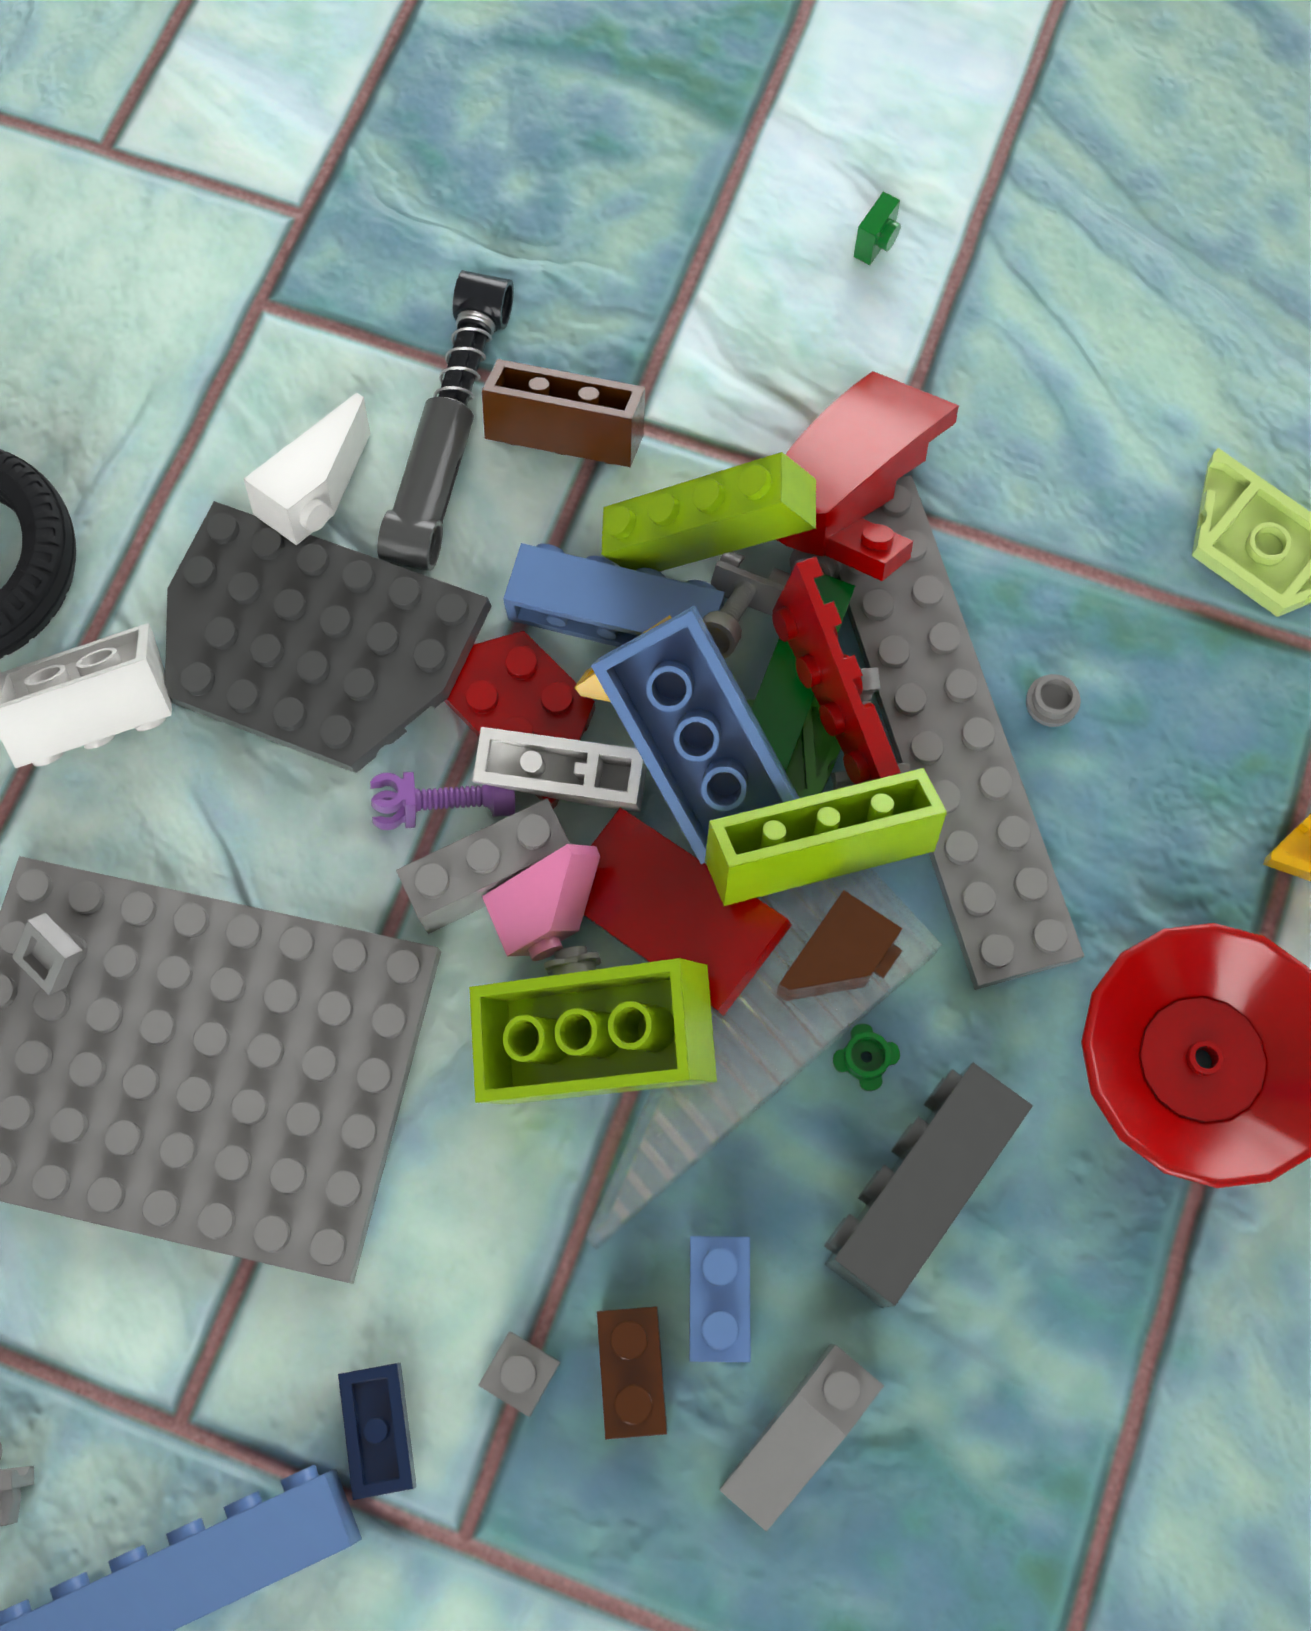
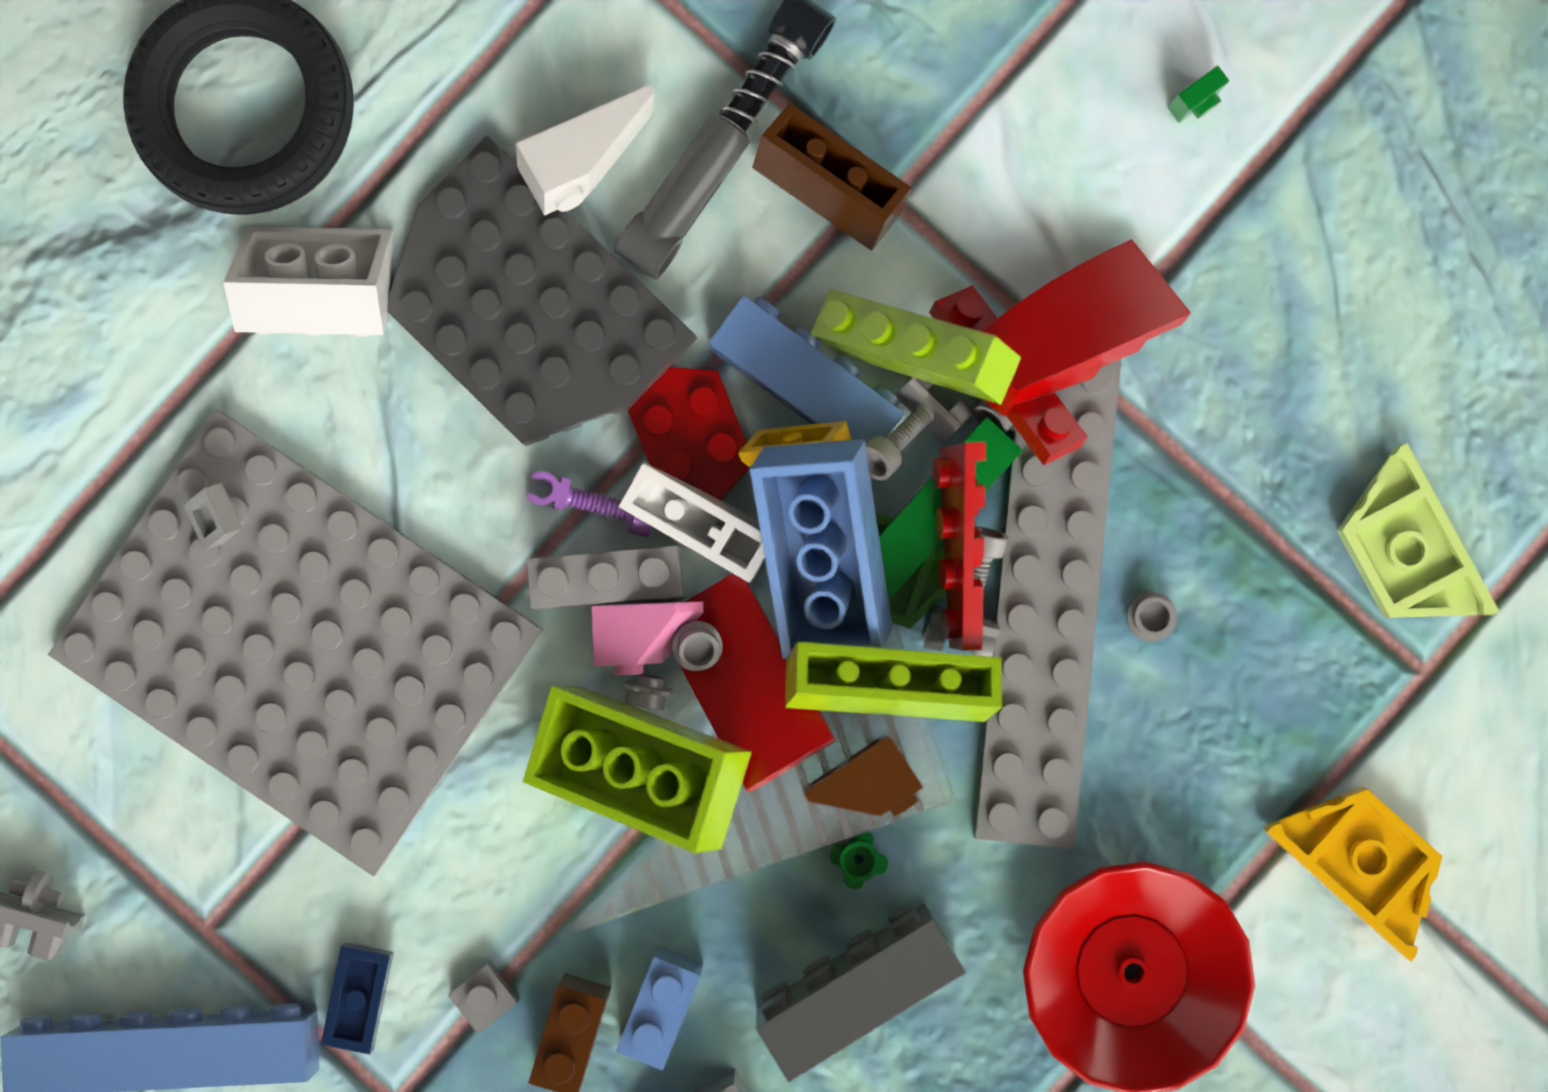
camera: 20 degrees right, 15 degrees up
none -> light grey plate [672,621,723,671]

